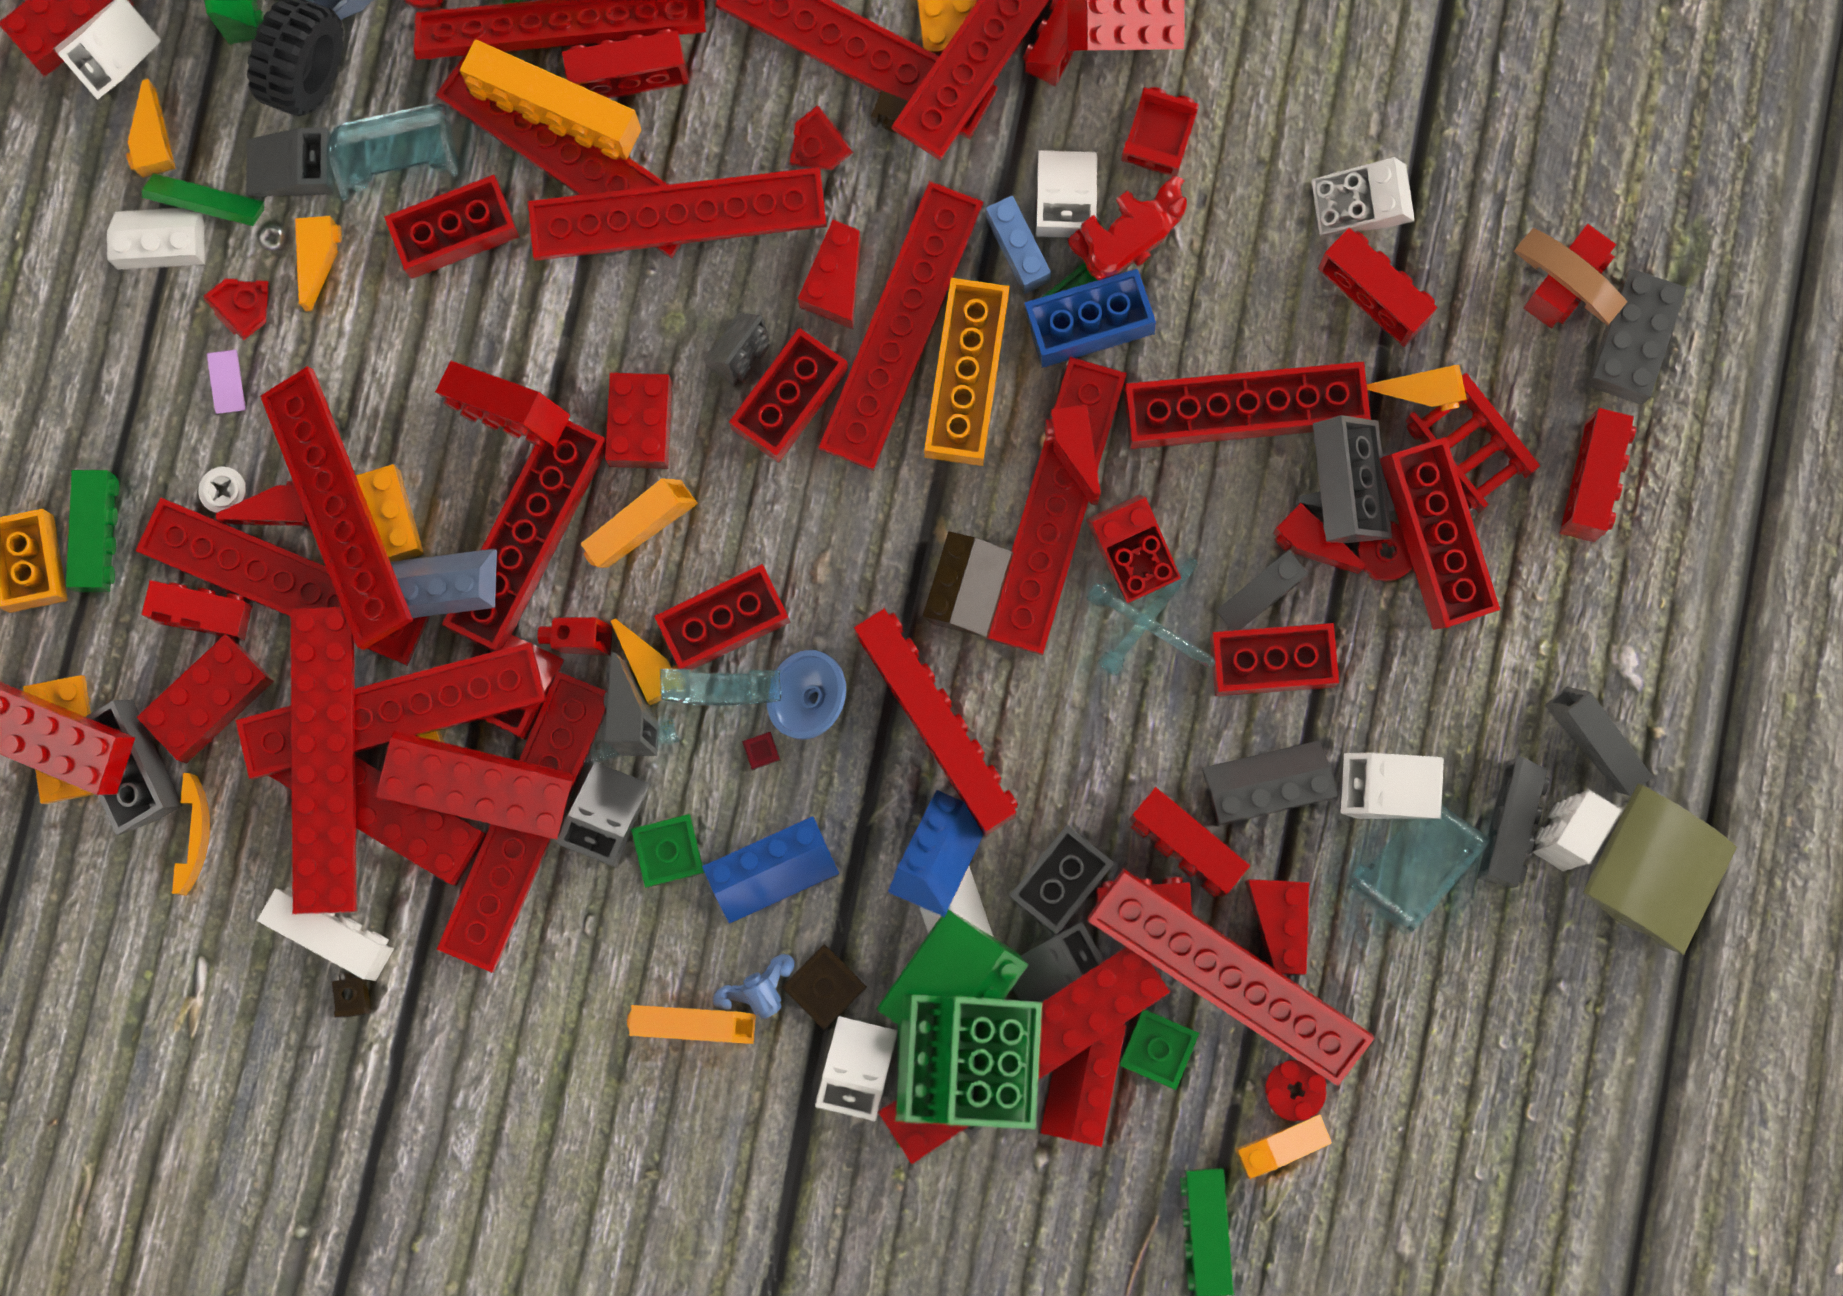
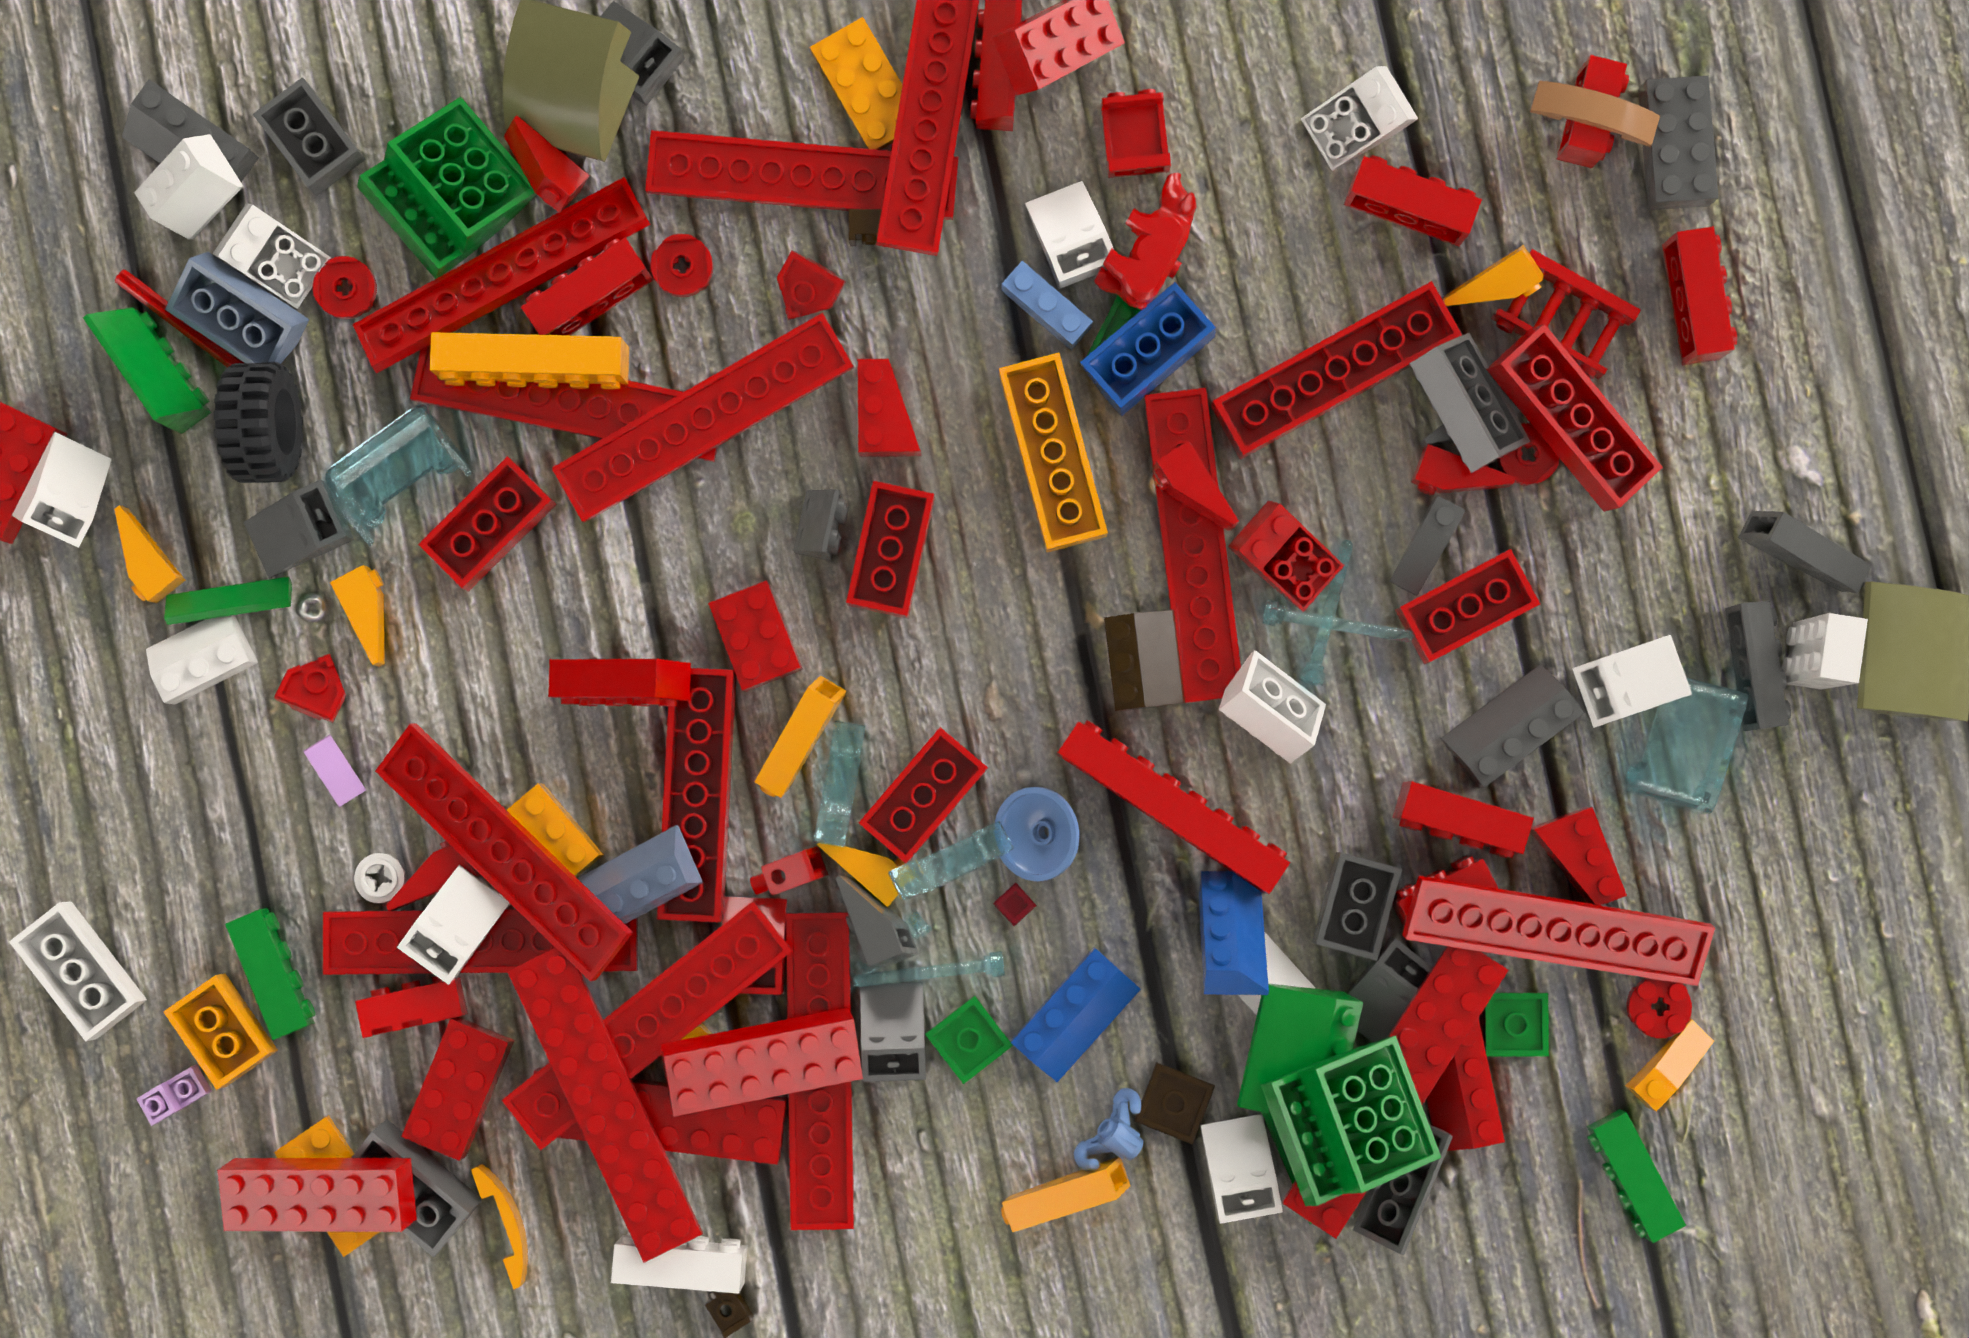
camera: 25 degrees left, 5 degrees up
red plate [819,181,984,471] -> none
none -> white slope [397,865,510,985]
none -> red plate [650,234,714,297]
none -> clear light blue slope [813,721,866,847]
none -> clear light blue piece [854,951,1005,987]
none -> white slope [1219,650,1326,764]
none -> dark grey slope [1353,1124,1453,1255]

